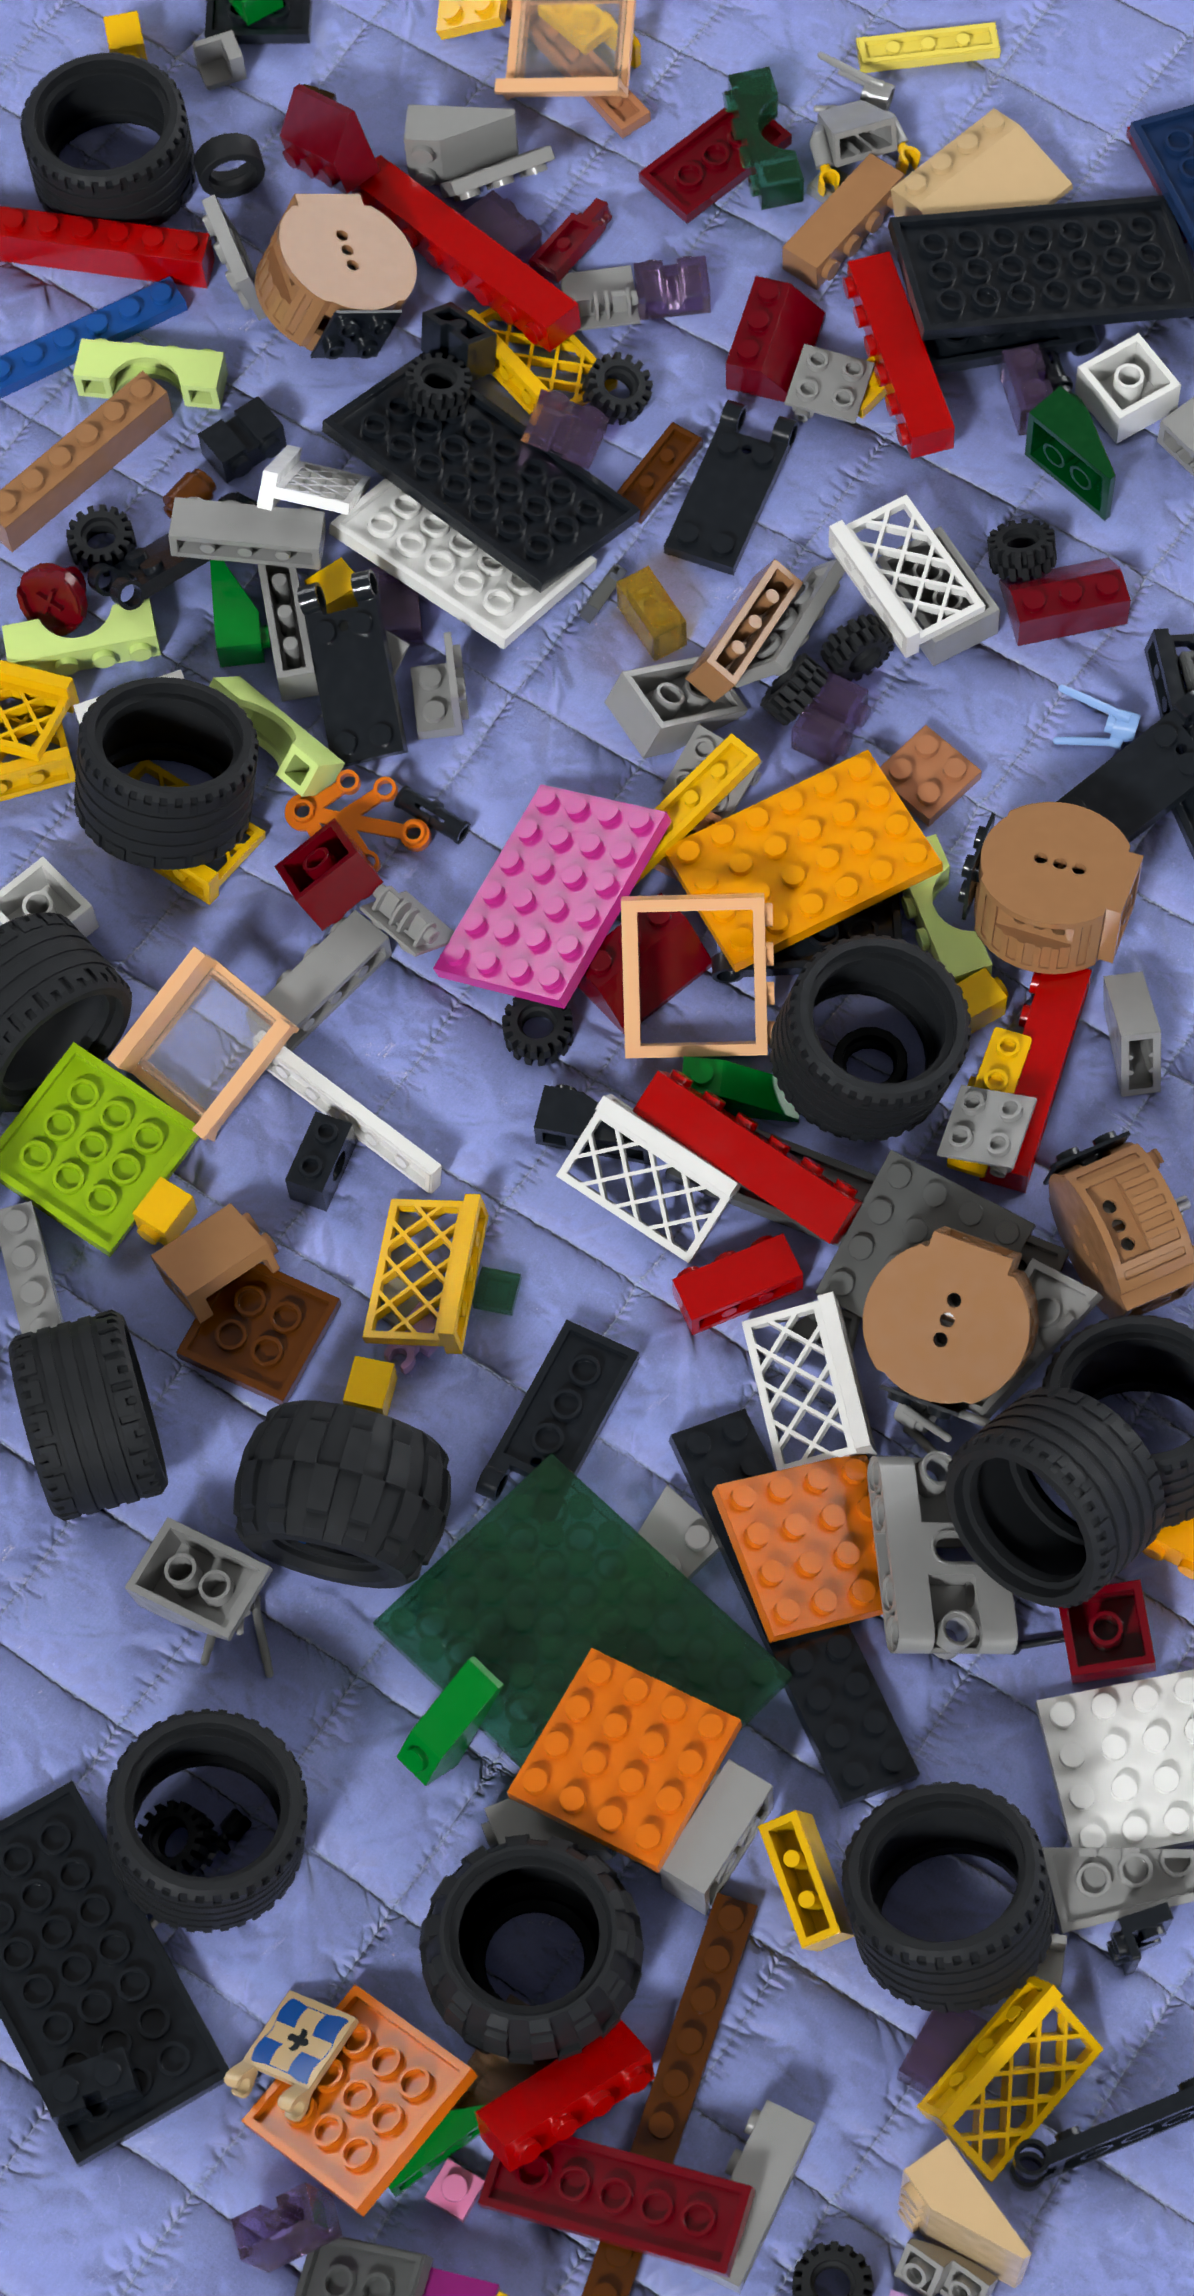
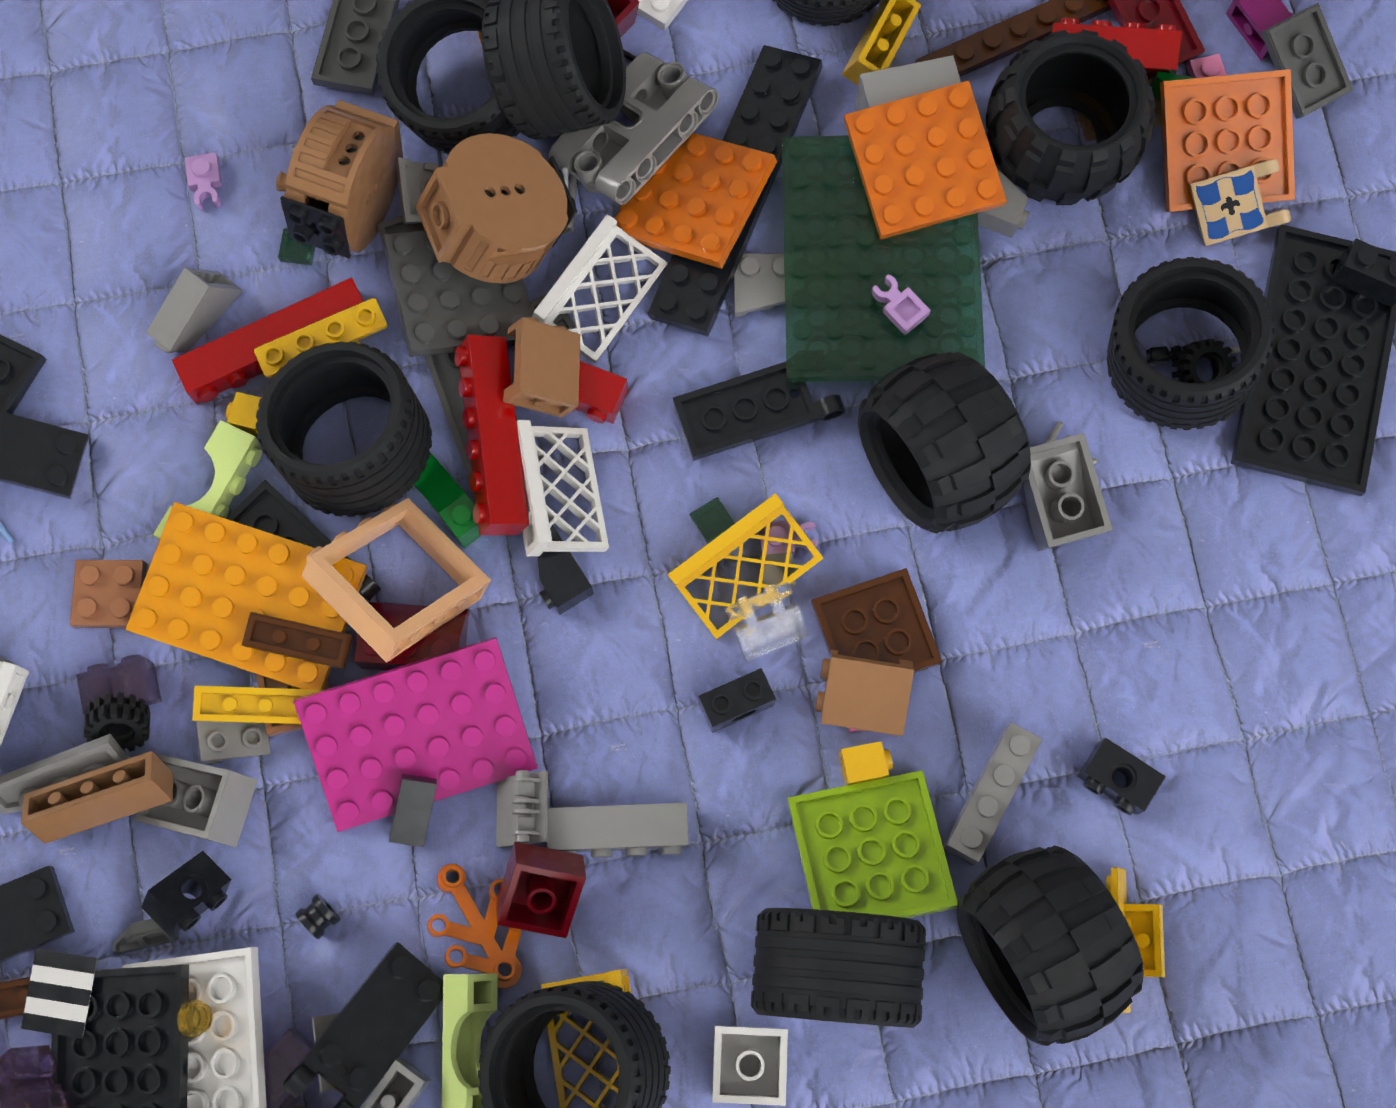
camera: 140 degrees left, 10 degrees up
black tyre [8,1310,168,1521] -> none
piece [107,947,299,1142] -> none
clear purple brick [231,2182,342,2273] -> none
white tile [253,1030,442,1194] -> none
yellow brick [342,1356,398,1416] -> none
black pin [394,785,471,844] -> none
green slope [396,1656,504,1786] -> none
light grey bracket [410,632,469,740] -> none
black tyre [502,997,574,1066] -> none
clear yellow brick [616,566,687,661] -> none
black tyre [820,614,894,683] -> none
black tyre [833,1027,908,1084] -> none
light grey hinge [937,1085,1037,1178] -> none
medium nougat piece [958,802,1144,974] -> none
none -> sticker [21,949,97,1039]
none -> black brick [141,851,232,937]
none -> clear yellow plate [177,999,213,1038]
none -> reddish brown tile [241,612,353,670]
none -> black wheel [295,894,341,939]
none -> black tile [389,774,437,847]
none -> medium nougat panel [503,317,581,418]
none -> clear plate [725,582,809,662]
none -> lavender plate [872,274,931,335]

